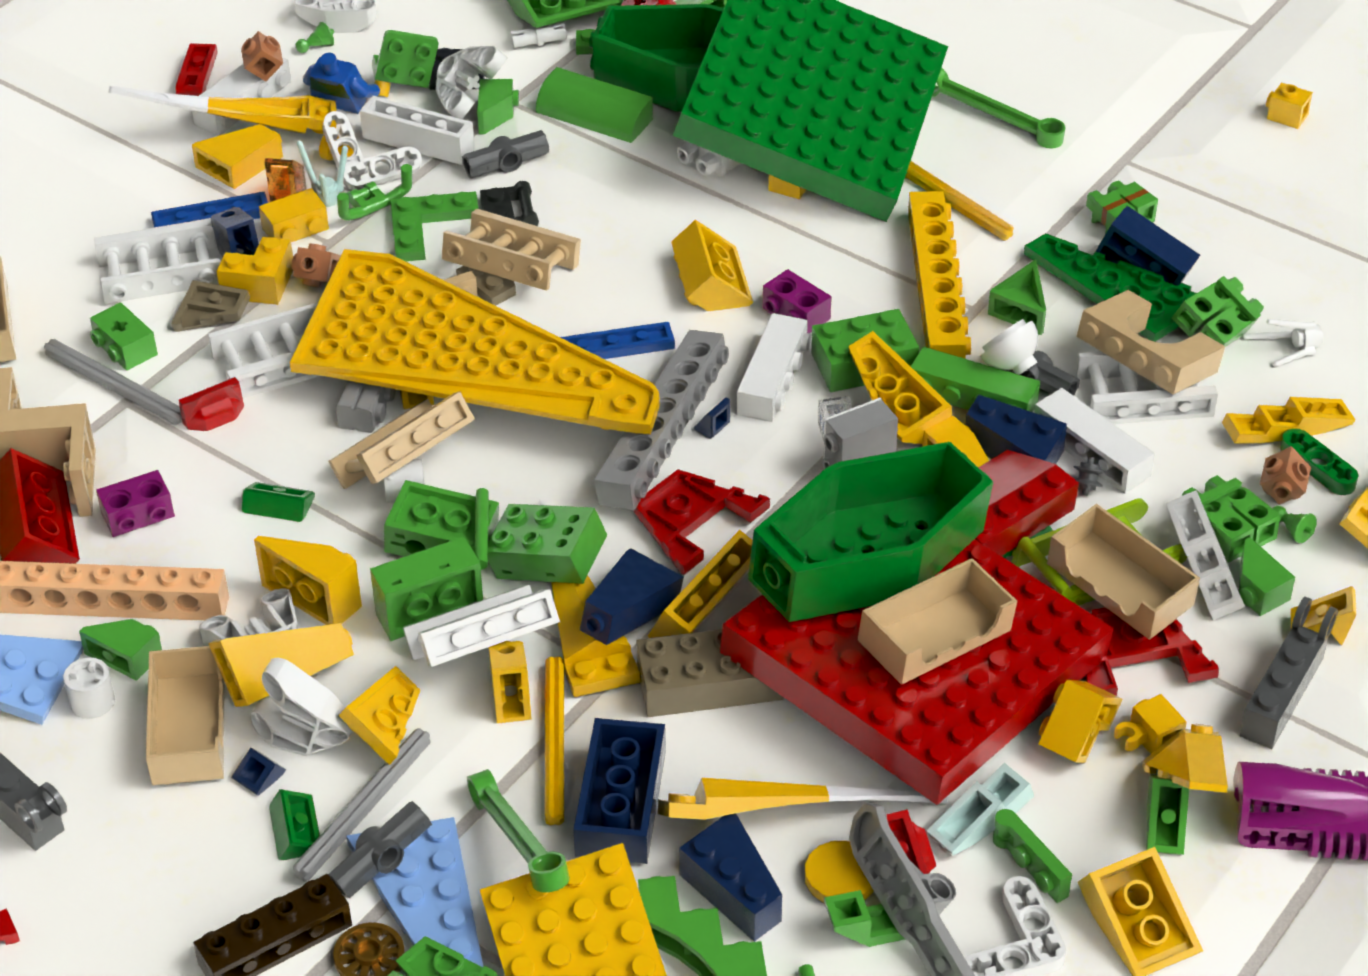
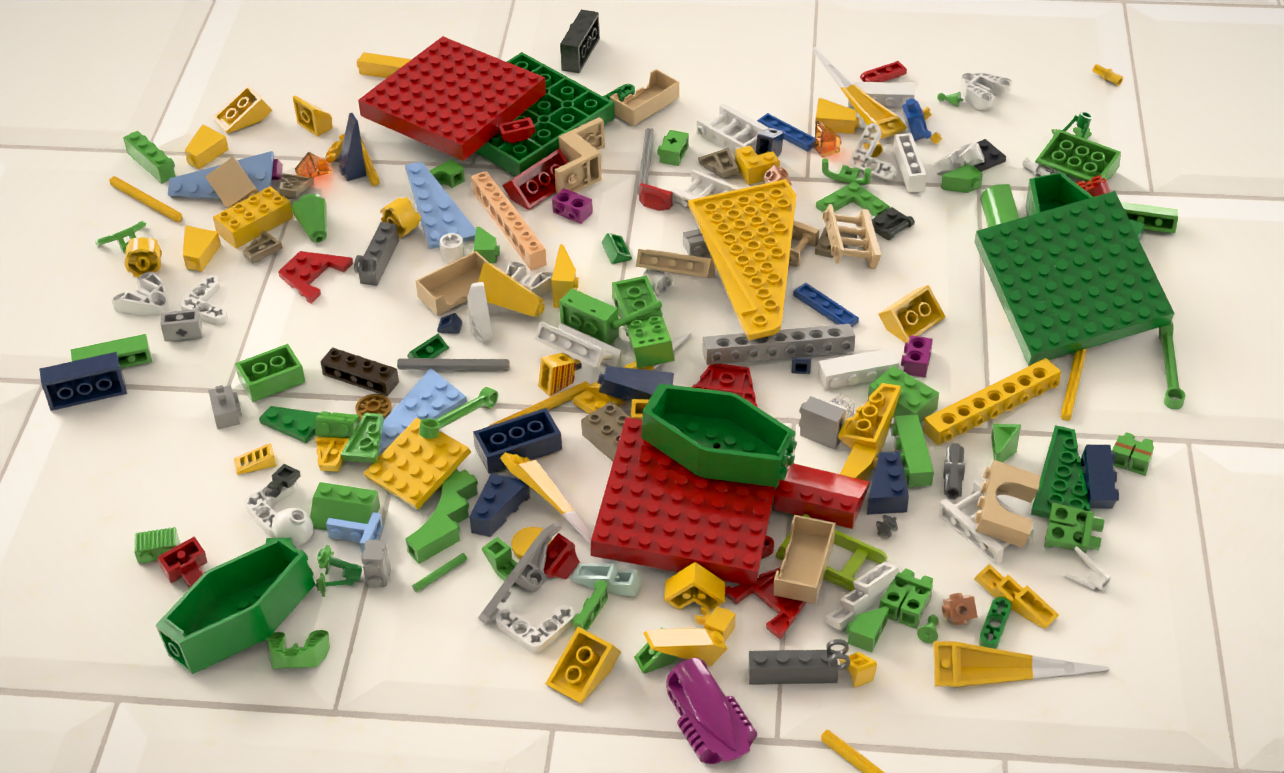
camera: 60 degrees right, 0 degrees up
nougat brick [241,31,283,82] -> none
yellow brick [259,188,329,242] -> none
light aqua plant [297,140,348,207] -> none
dark grey piece [328,801,432,899] -> none
yellow wing [339,666,421,765] -> none
bright green bracket [372,30,439,88] -> none
dark grey piece [462,130,549,178] -> none
tan piece [858,558,1017,685] -> none
white piece [980,319,1038,375] -> none
white brick [1034,388,1155,494] -> none

